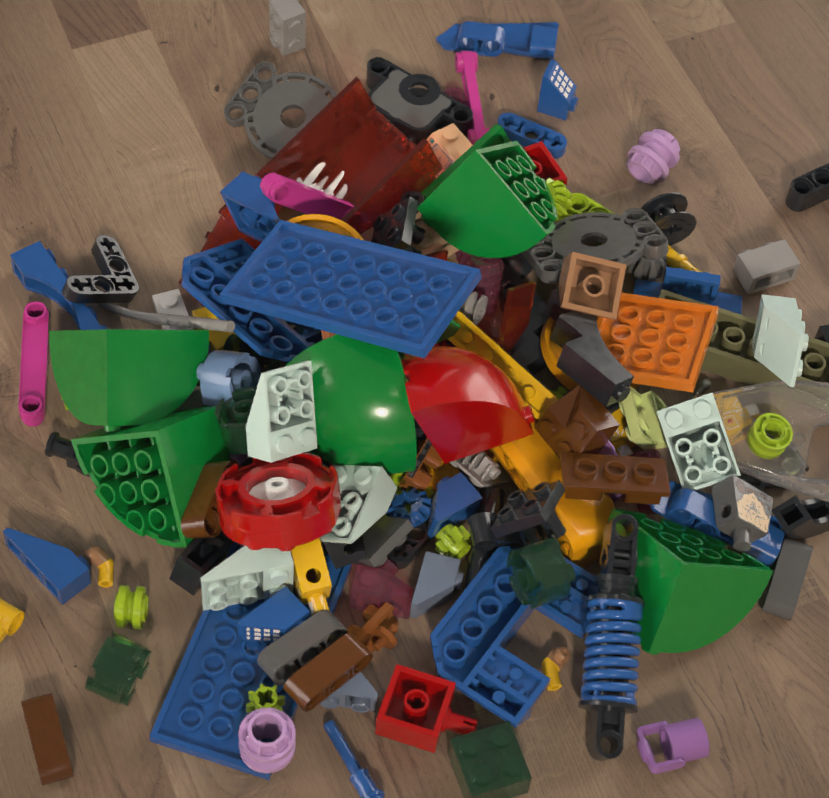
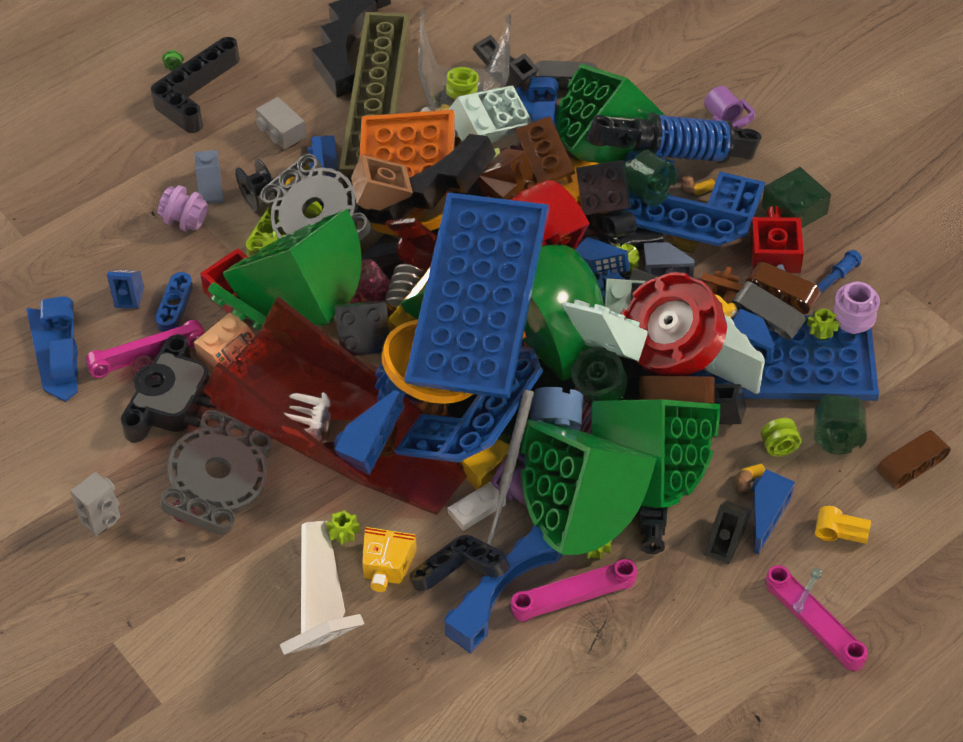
camera: 100 degrees left, 5 degrees down
dark pink piece [260,173,361,228] -> none
dark grey torso [712,475,773,552] -> none
light aqua slope [752,295,809,387] -> none
none -> sand blue slope [194,150,224,204]
none -> white piece [280,521,364,655]
none -> lime gear [326,510,360,545]
none -> yellow torso [363,527,417,592]
none -> pearl dark grey slope [704,501,751,564]

